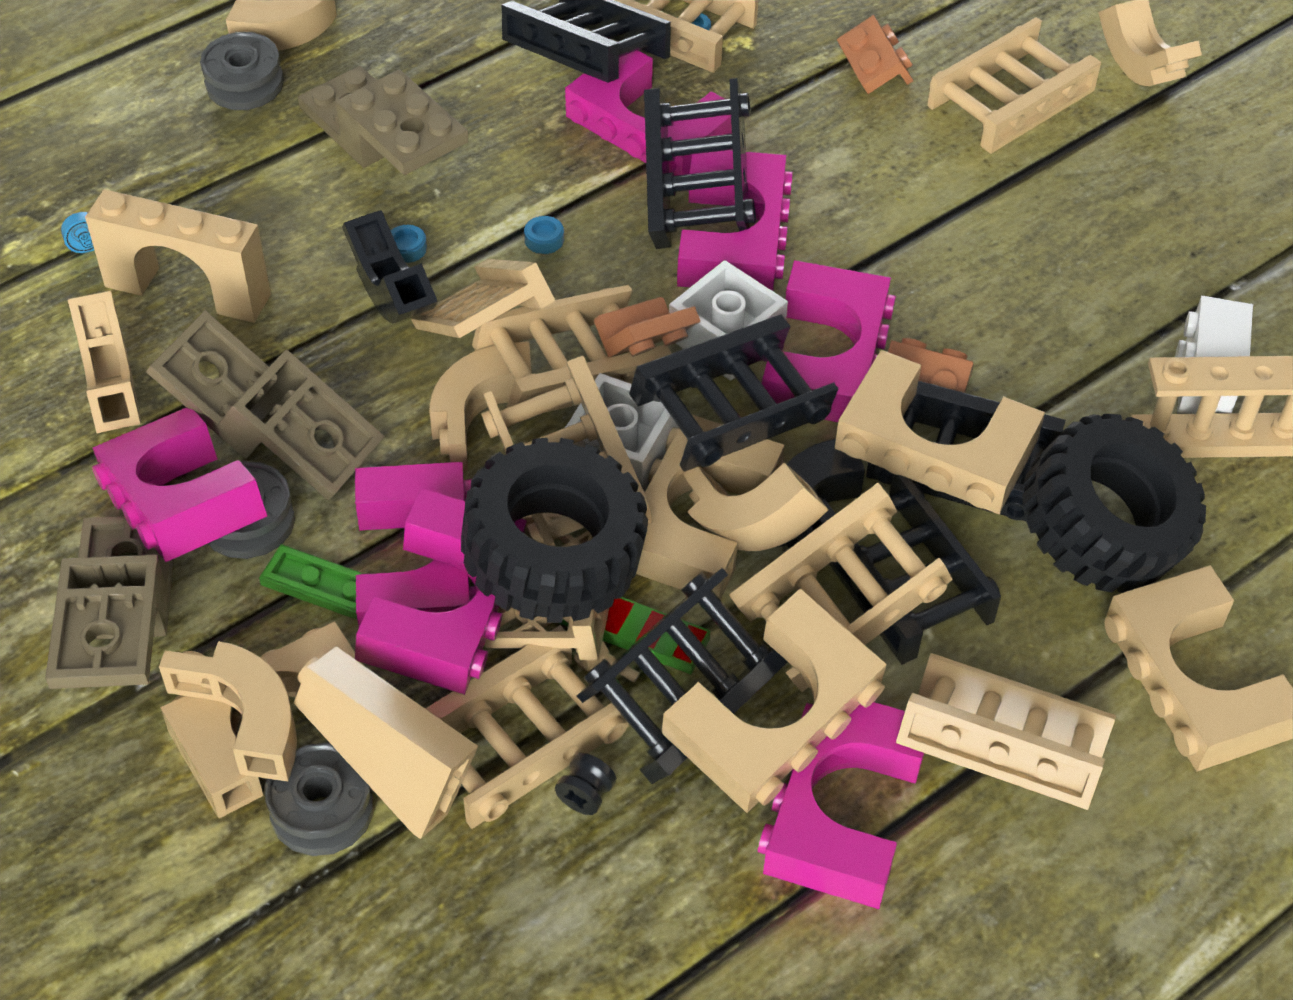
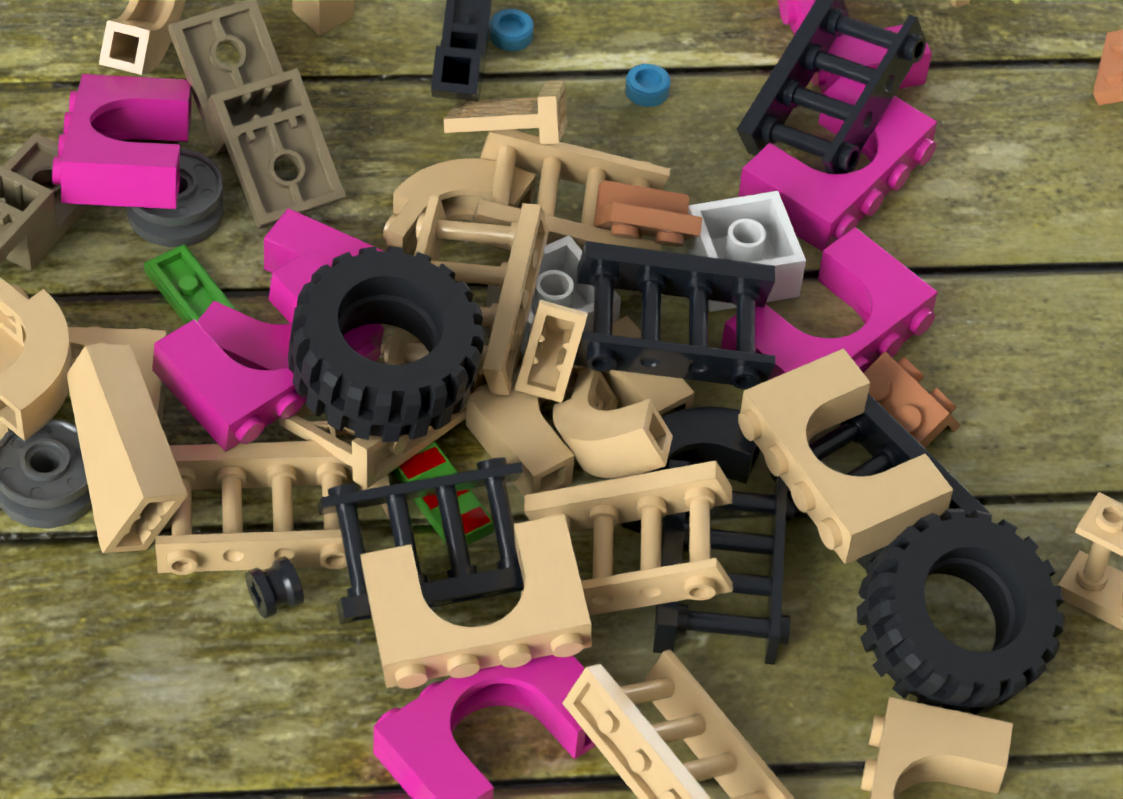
camera: 30 degrees right, 0 degrees up
none -> tan slope [515,300,588,403]

